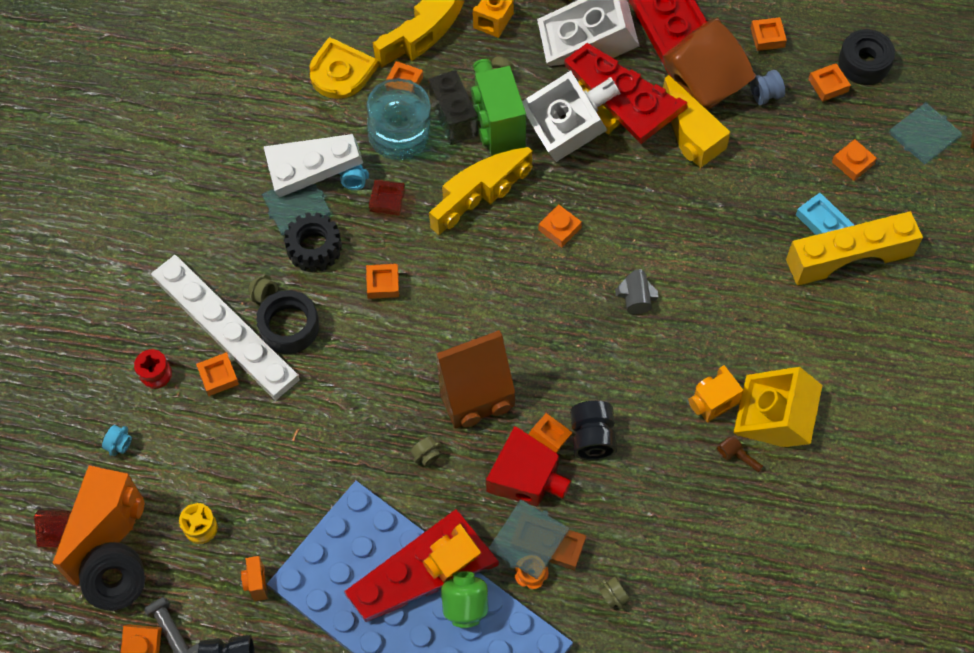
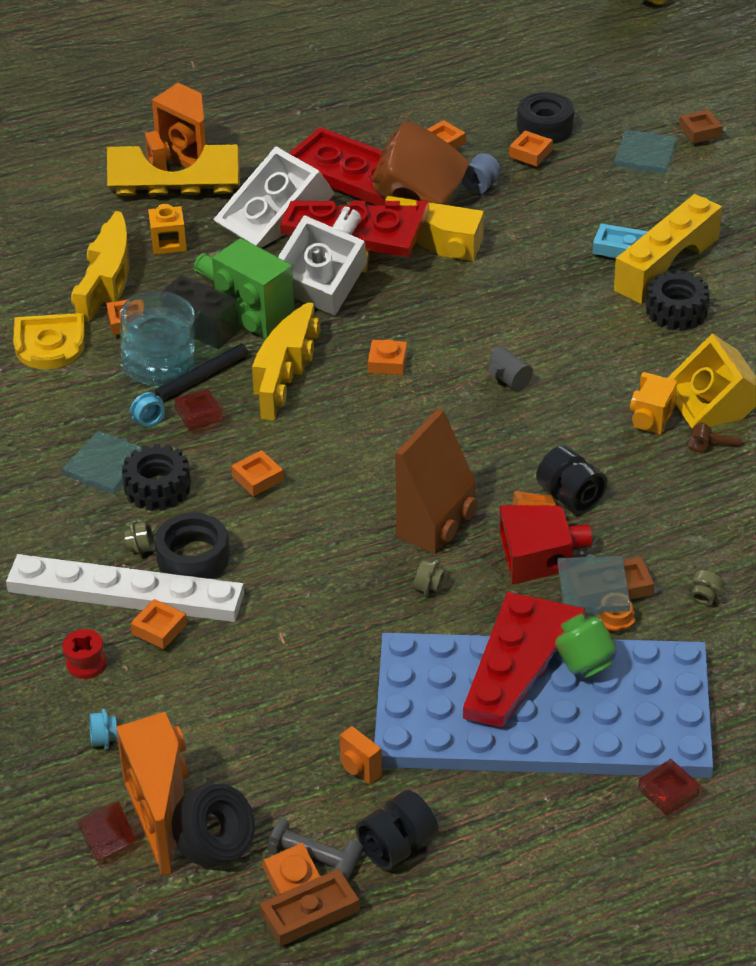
camera: 35 degrees left, 20 degrees down
yellow wheel [179,503,218,544] -> none
white wing [264,134,363,198] -> none
light orange brick [423,524,481,583] -> none
orange plate [832,139,877,181] -> none
none -> black piece [155,343,248,401]
none -> black tyre [646,270,710,331]

